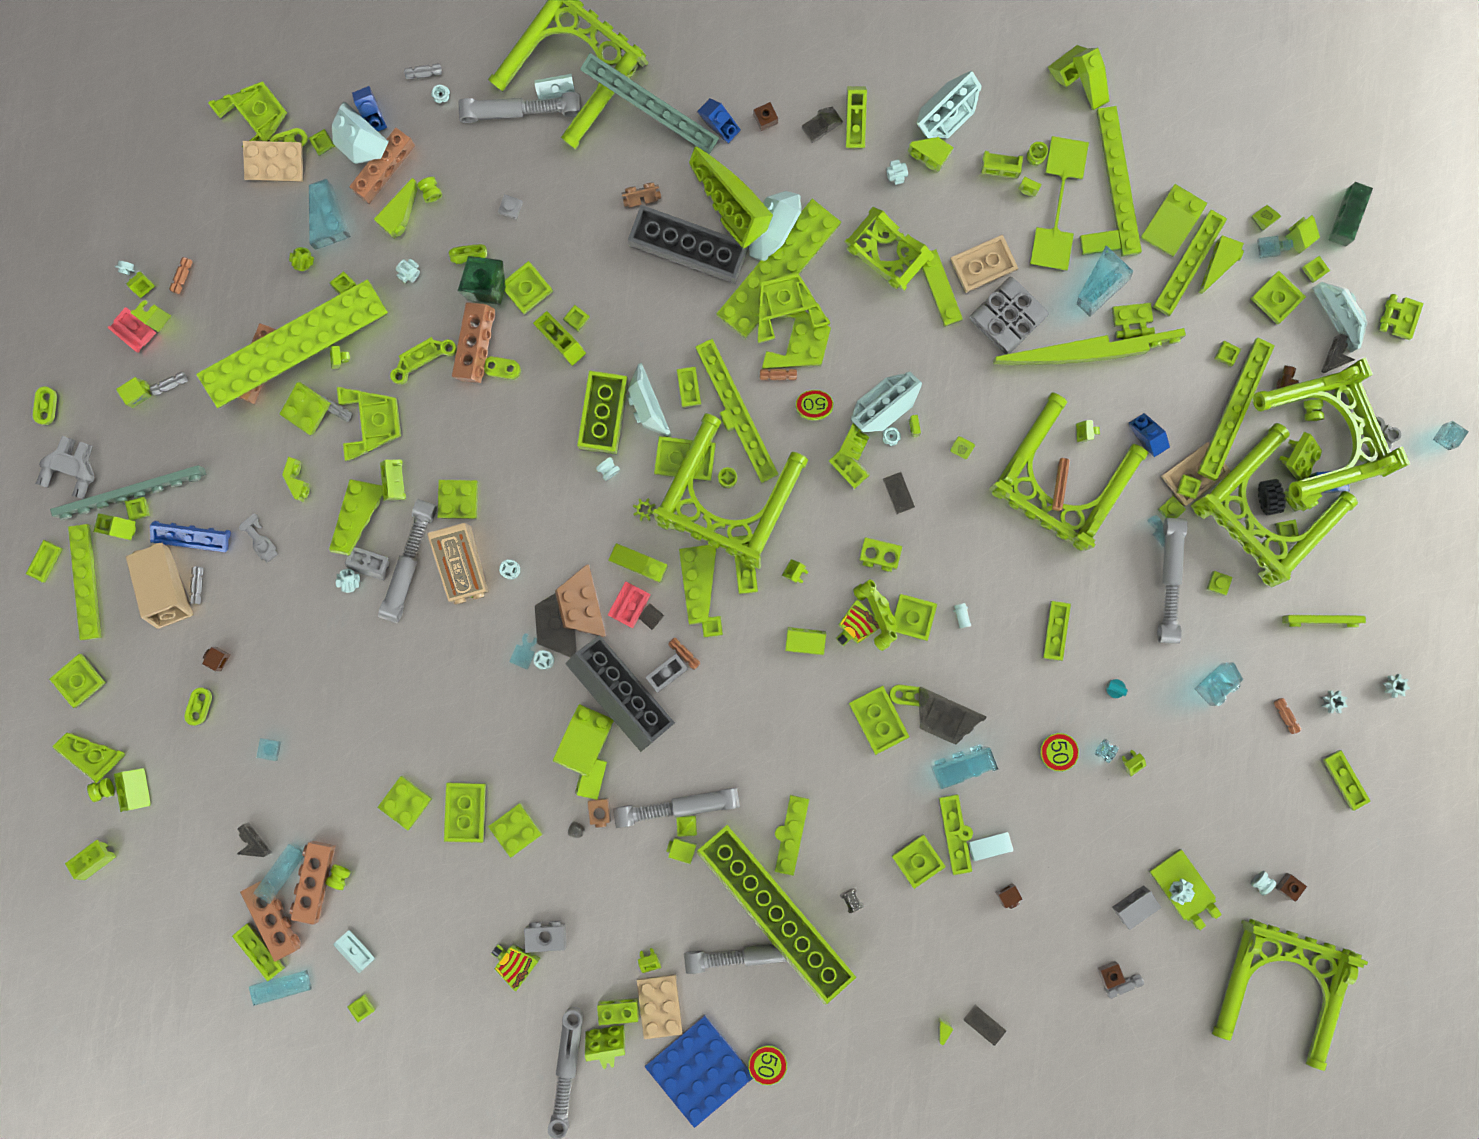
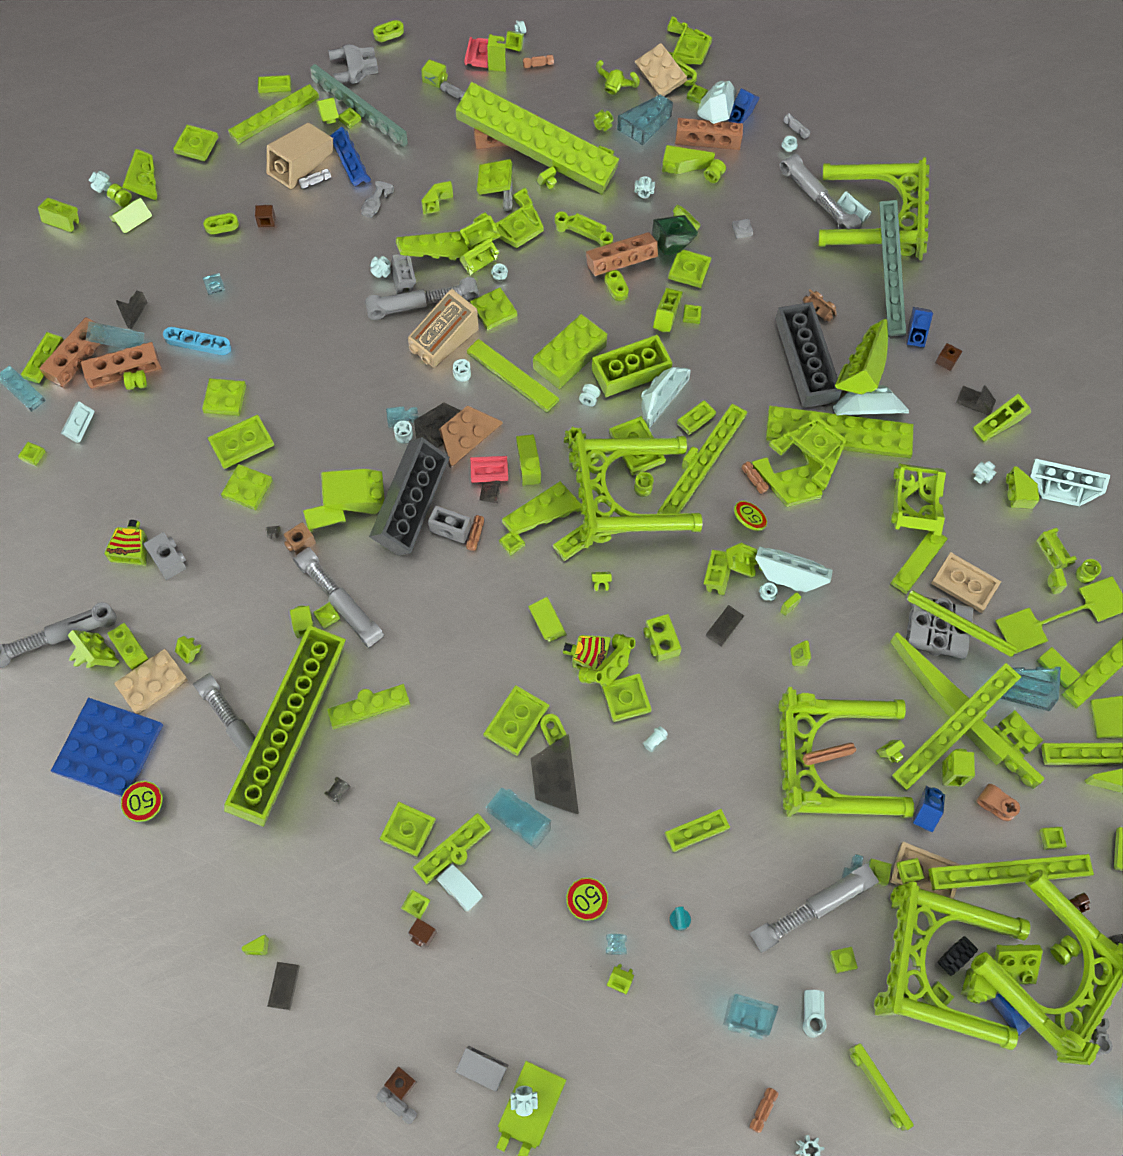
camera: 55 degrees right, 20 degrees down
none -> light aqua gear [89,171,112,193]
none -> medium azure beam [163,327,231,355]
none -> lime tile [400,890,430,919]
none -> lime hinge [460,215,501,250]
none -> lime tile [467,339,559,413]
none -> light aqua plate [491,263,508,280]
none -> lime brick [533,314,607,389]
none -> lime piece [596,60,640,95]
none -> light aqua piece [803,990,827,1038]
none -> lime plate [892,663,1021,791]
none -> lime axle [907,591,1017,657]
none -> lime brick [942,748,975,787]
none -> nougat piece [977,784,1020,821]

